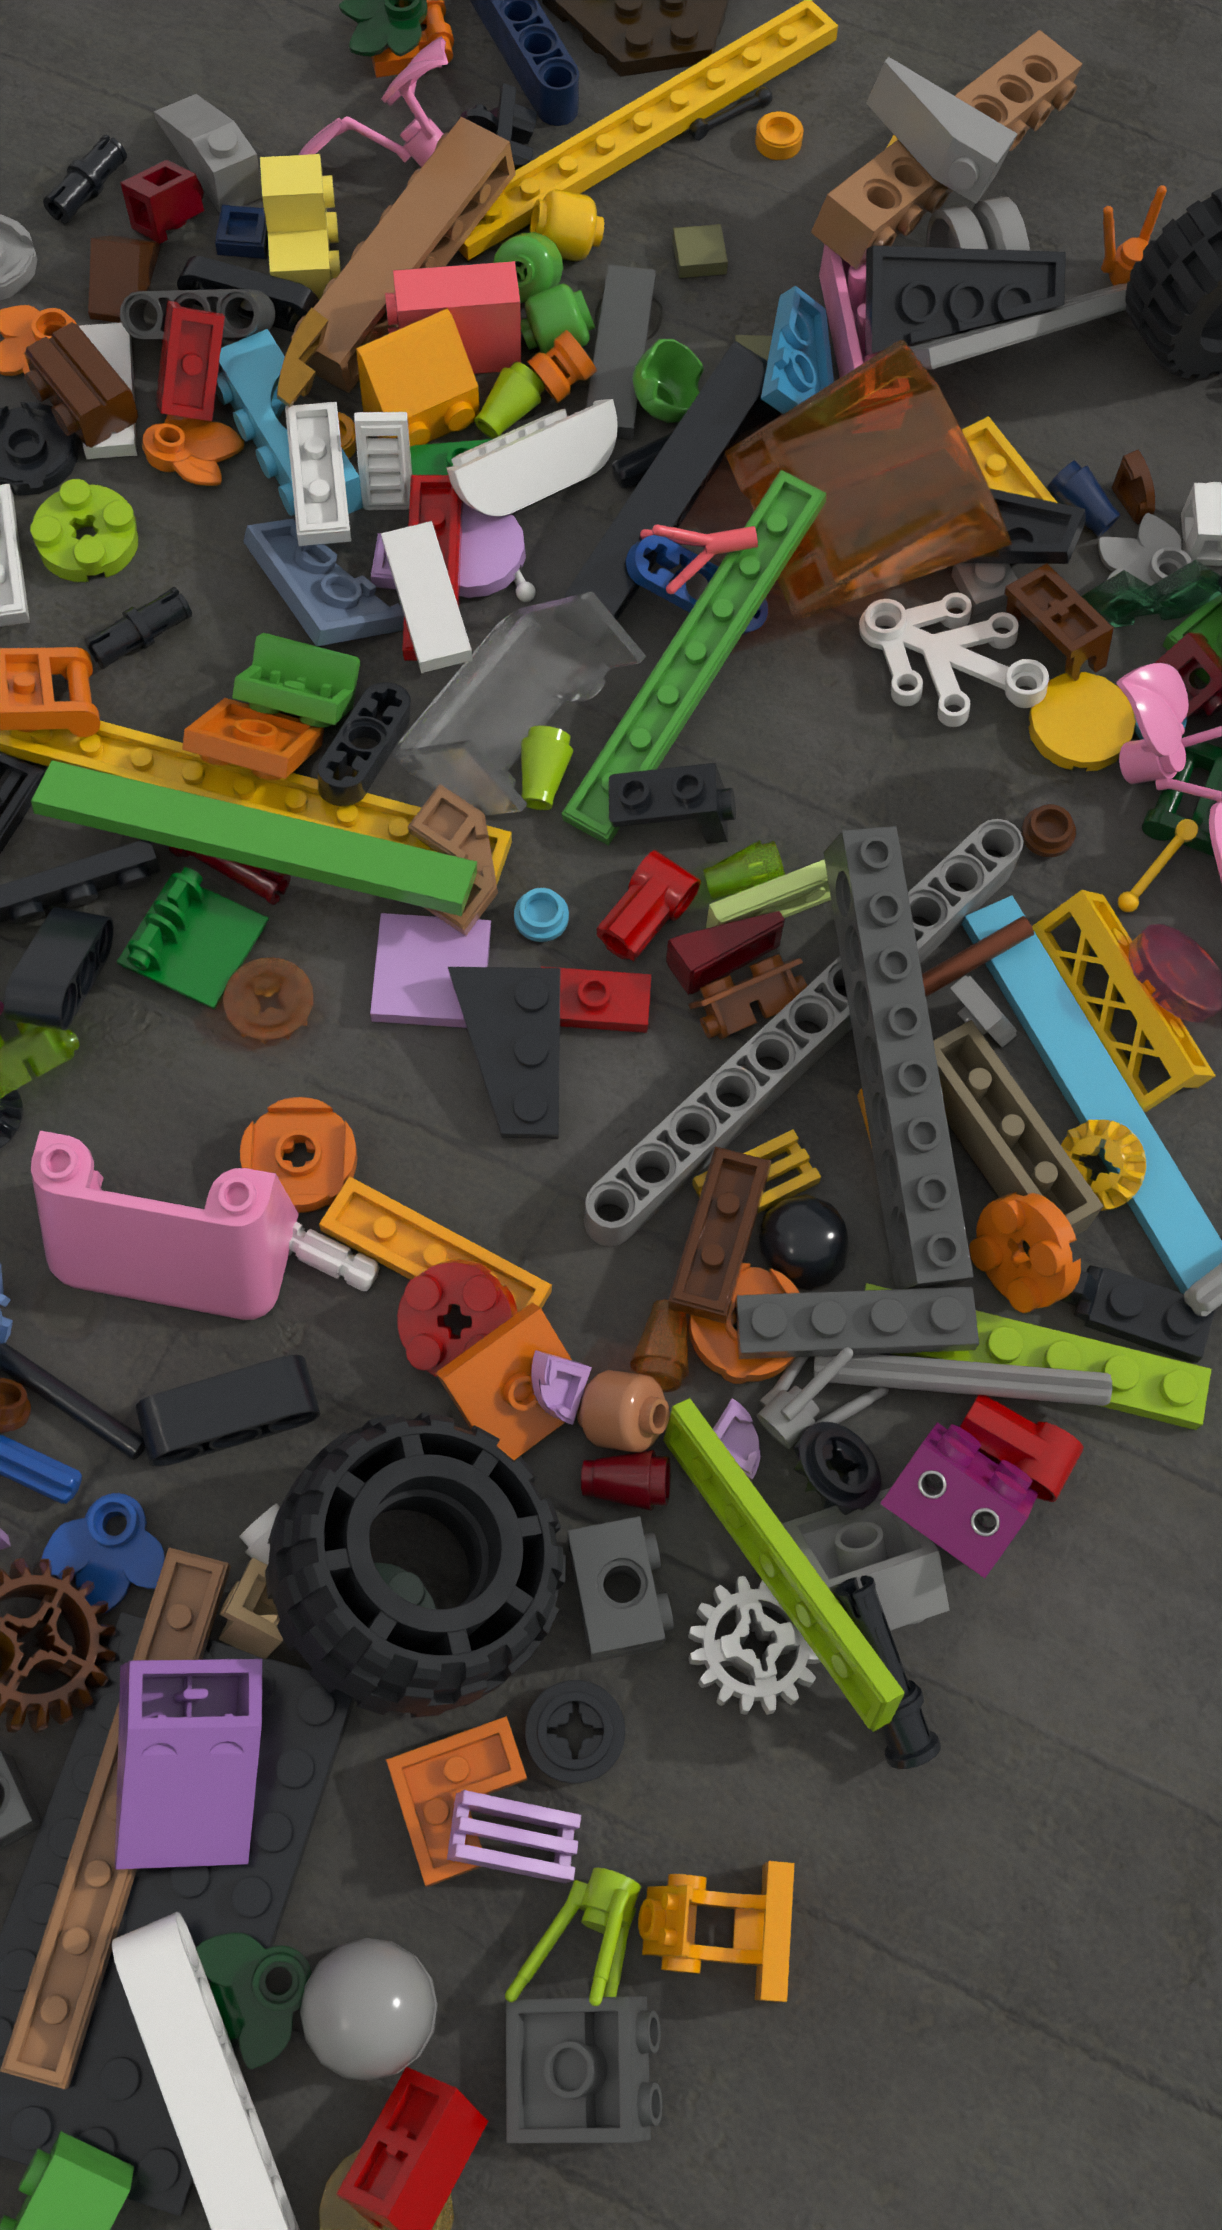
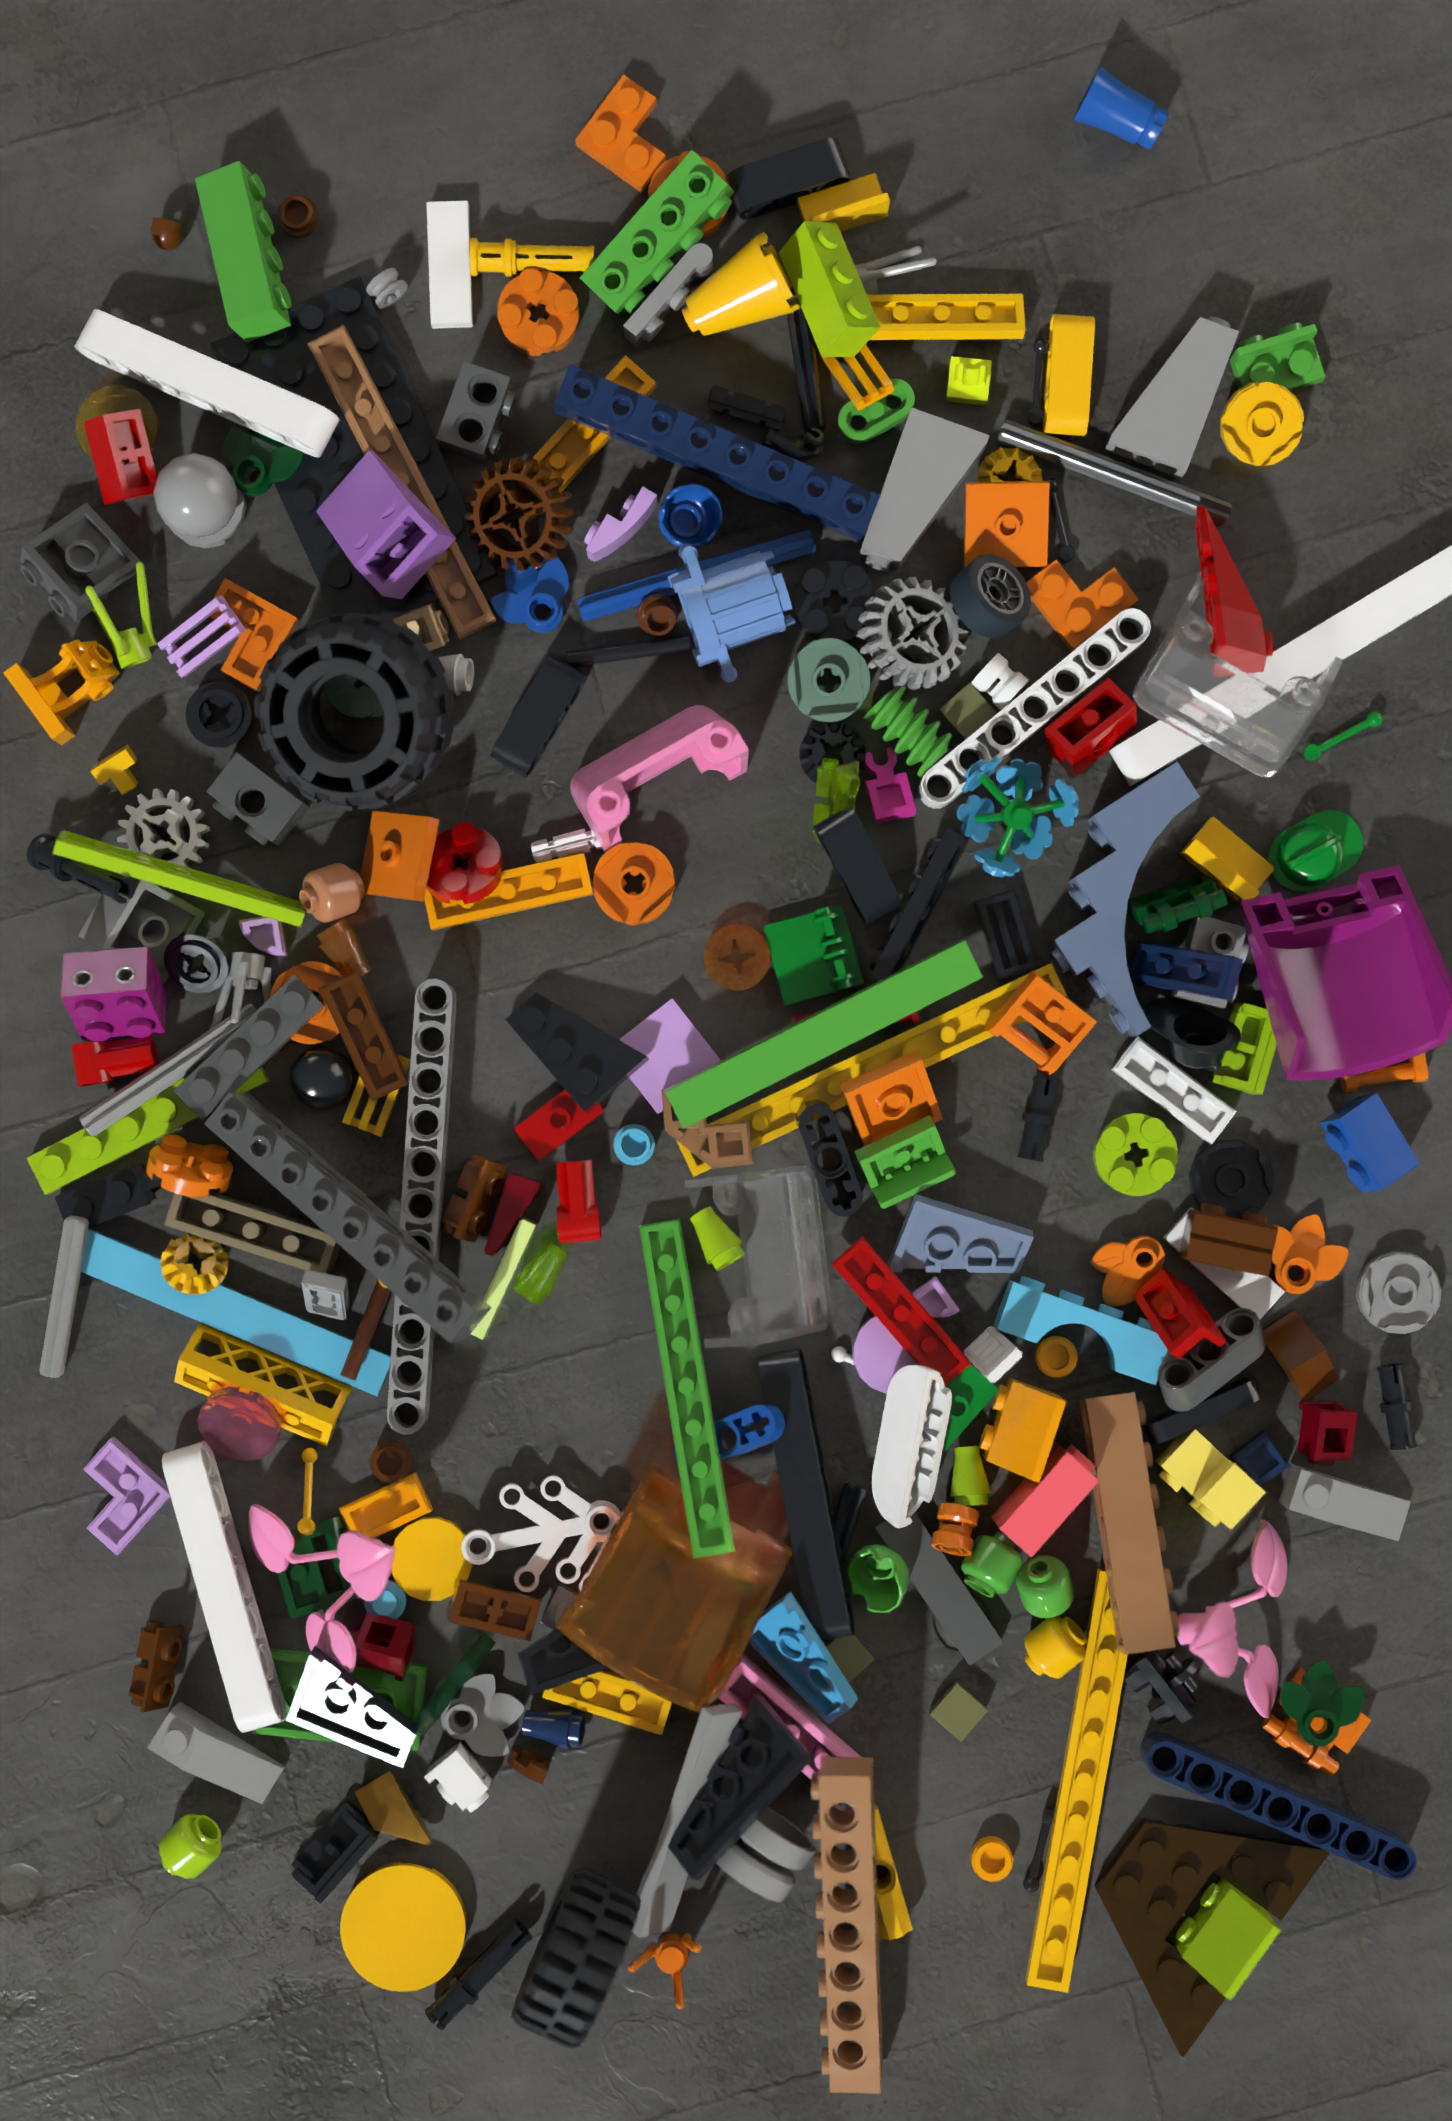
camera: 140 degrees right, 20 degrees up
pearl gold slope [277,307,328,408] -> none
white tile [285,402,351,546] -> none
white tile [381,521,473,673] -> none
lavender tile [531,1350,592,1425] -> none
dark red cone [581,1450,671,1511] -> none
black bracket [609,763,736,844] -> none
coral plant [640,524,758,594] -> none
light grey slope [866,57,1017,204] -> none
none -> yellow tile [90,744,138,795]
none -> light orange tile [339,1472,433,1539]

